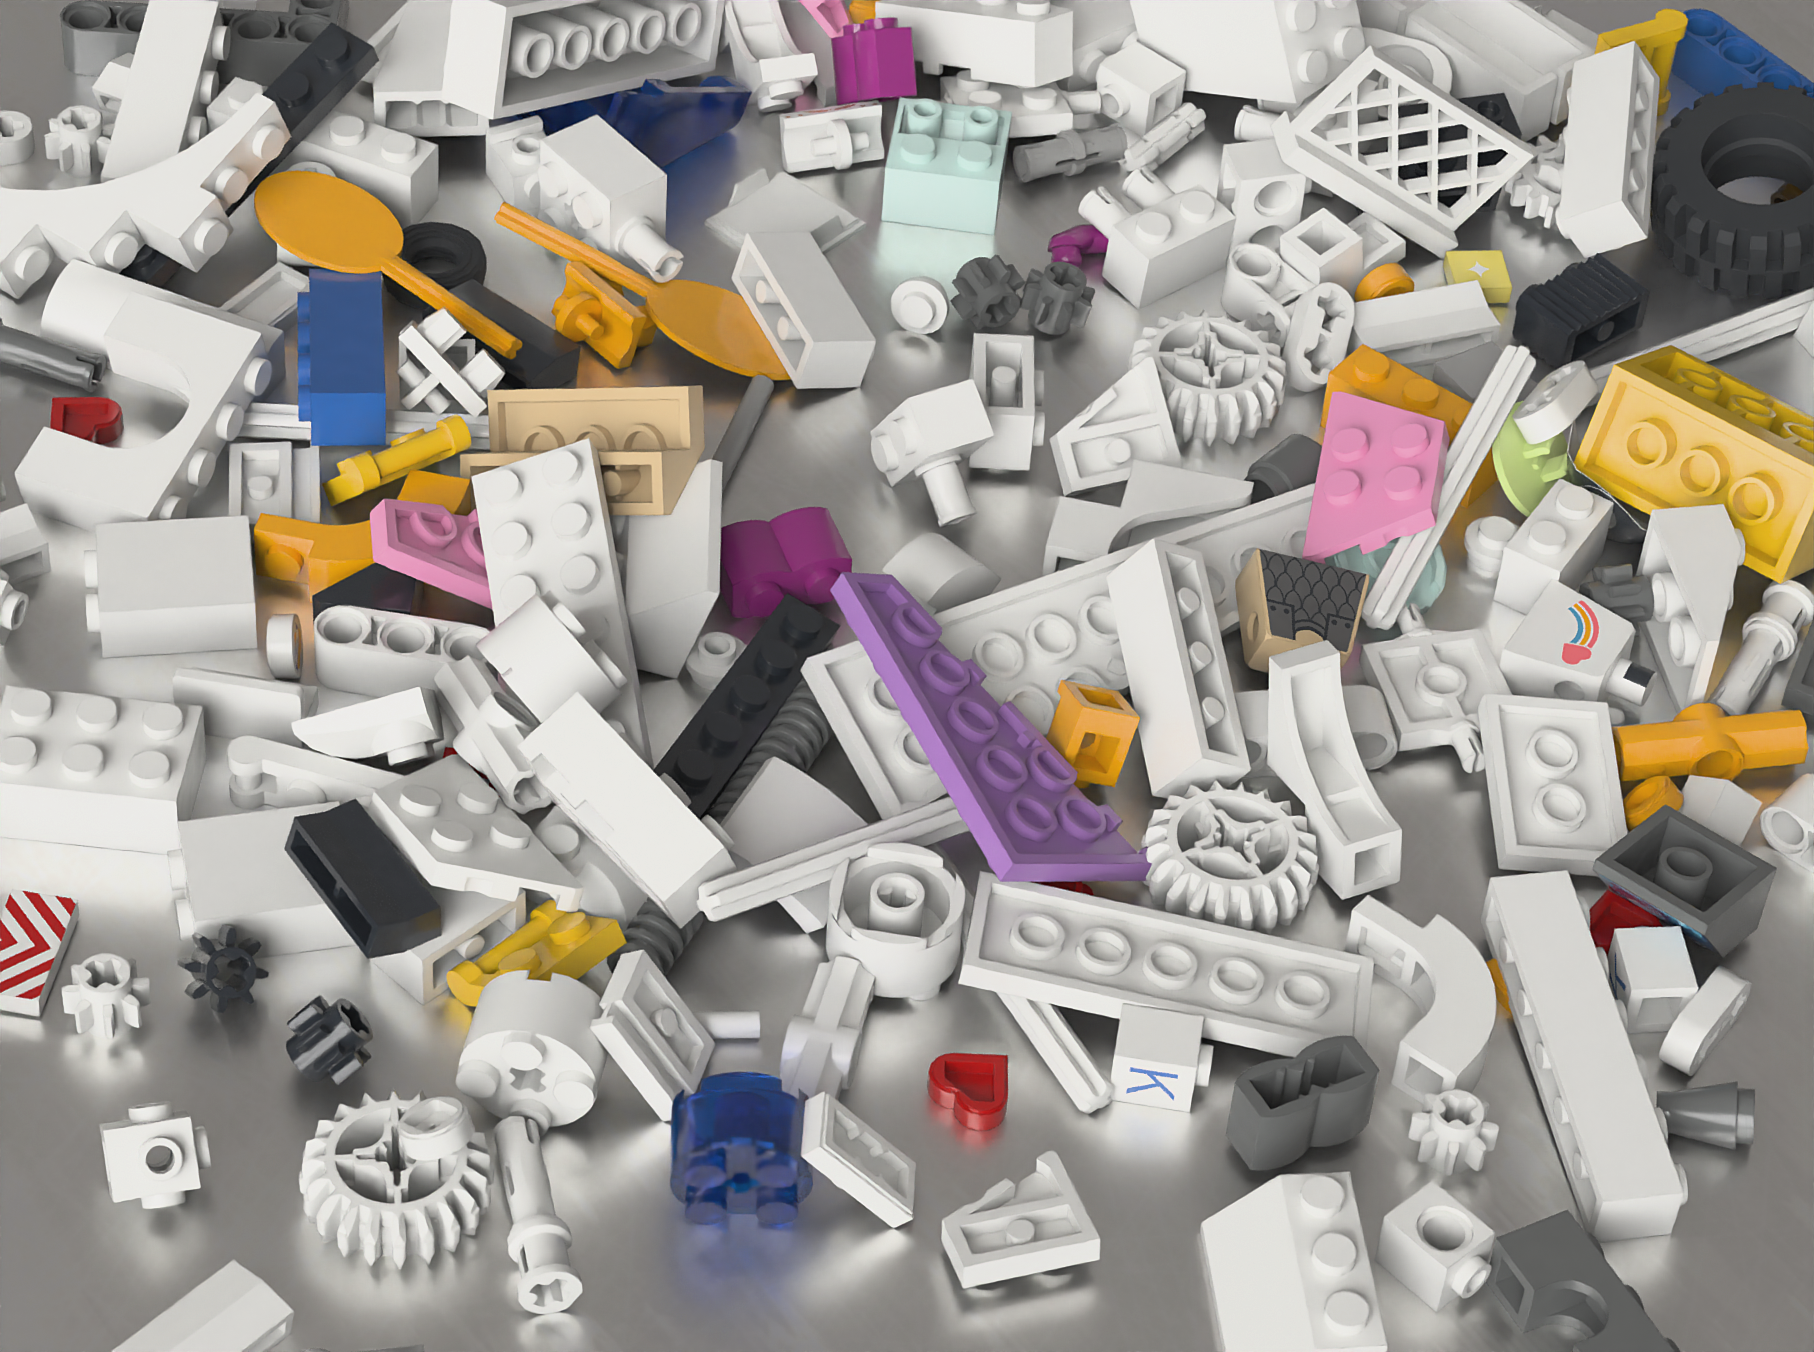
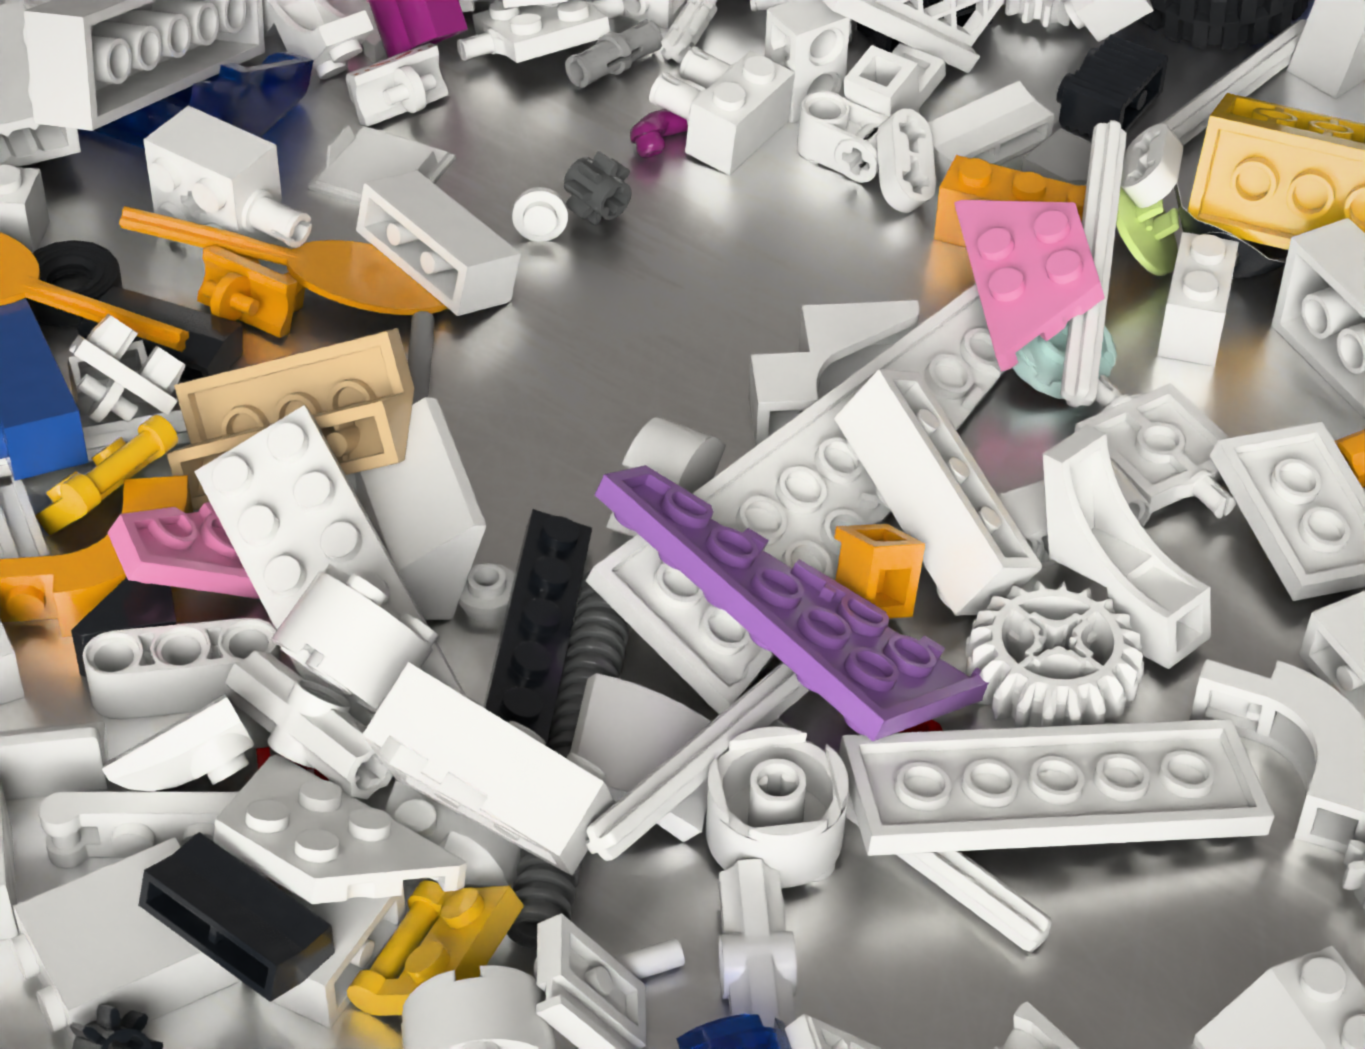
camera: 15 degrees left, 0 degrees up
white tile [267,613,303,679] -> none
white brick [486,115,547,211] -> none
magenta brick [720,507,852,618] -> none
white brick [870,378,995,528] -> none
light aqua slope [881,97,1012,235] -> none
red tile [927,1053,1008,1131] -> none
white brick [969,333,1045,470] -> none
dark grey gear [1020,262,1095,335] -> none
white wing [1049,357,1183,497] -> none
white brick [1110,1004,1214,1113] -> none
white gear [1127,309,1287,447] -> none
dark grey brick [1226,1036,1380,1171] -> none
torso [1235,548,1369,673] -> none
dark grey brick [1244,434,1322,505] -> none
light orange tile [1354,263,1414,302] -> none
light yellow tile [1443,250,1512,303] -> none
white plate [1464,516,1520,572] -> none
white torso [1499,579,1657,707] -> none
dark grey gear [1579,564,1654,636] -> none

